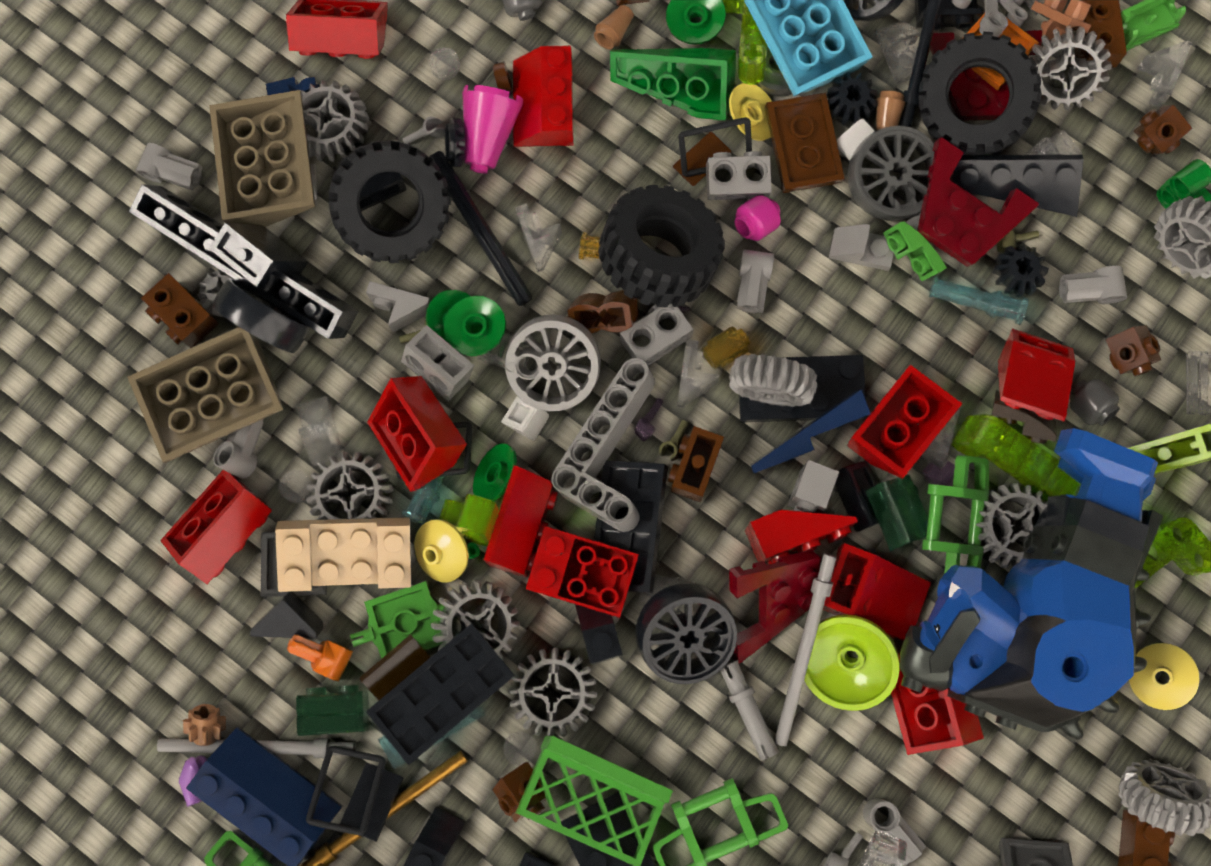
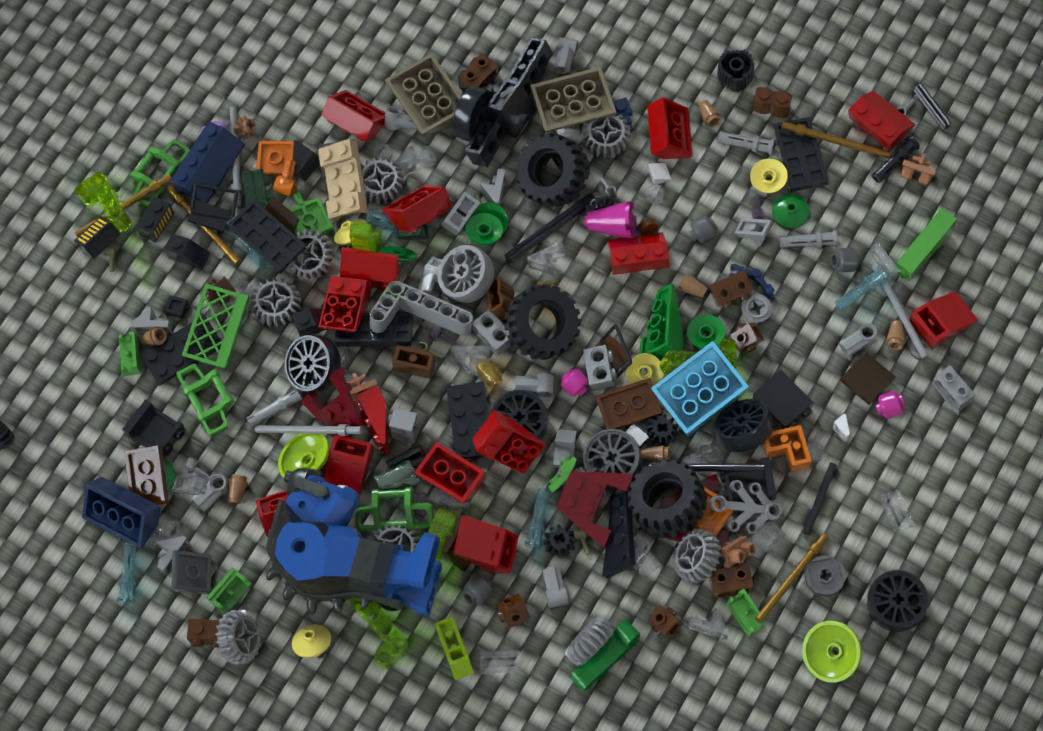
camera: 85 degrees right, 10 degrees down
light grey gear [729,354,817,407] -> none
dark blue slope [750,390,871,473] -> none
none -> bright green hinge [207,567,252,614]
none -> medium nougat cone [228,474,248,504]
none -> orange tile [256,141,294,177]
none -> nougat hips [347,373,377,403]
none -> white slope [418,273,435,295]
none -> red slope [472,410,546,474]
none -> black piece [490,390,549,440]
none -> white slope [648,163,671,185]

